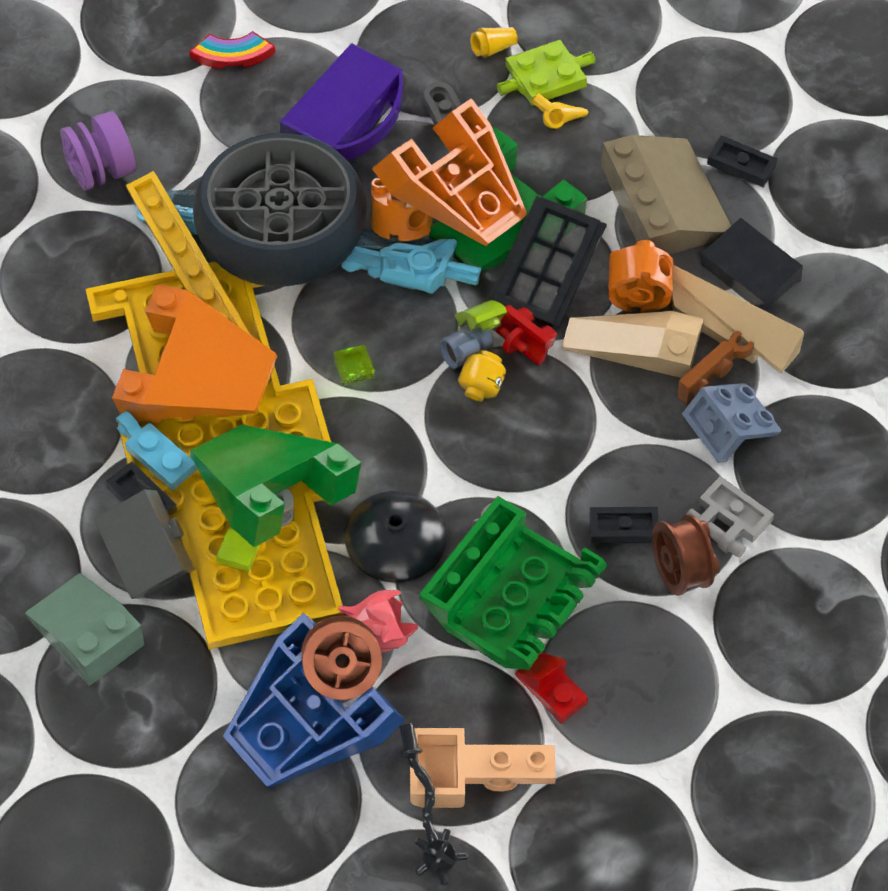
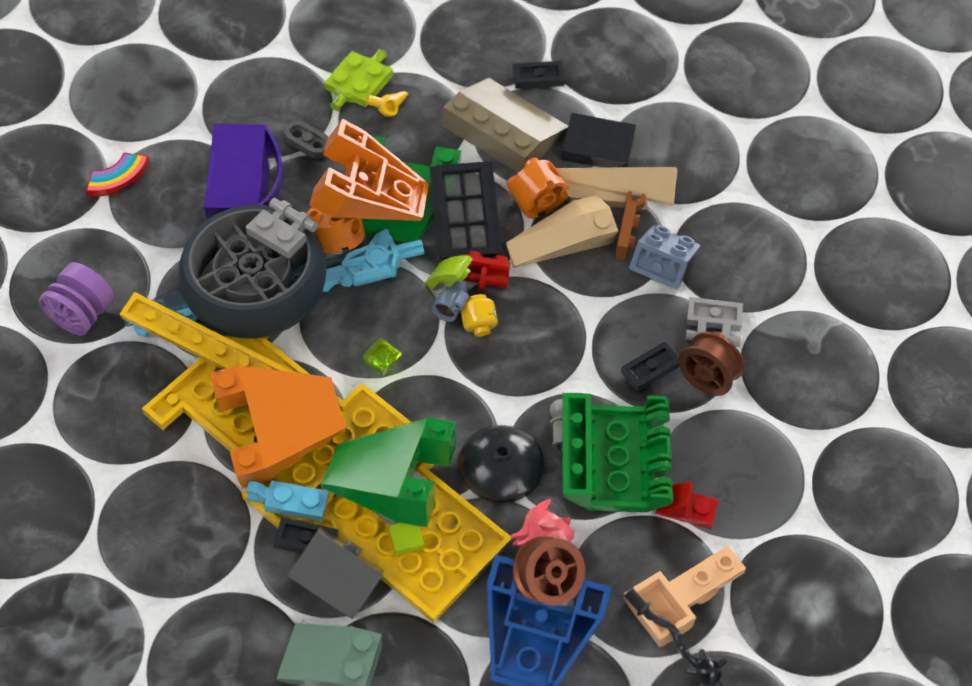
camera: 35 degrees left, 0 degrees up
yellow cone [470,27,518,58] -> none
none -> light grey plate [246,198,318,259]

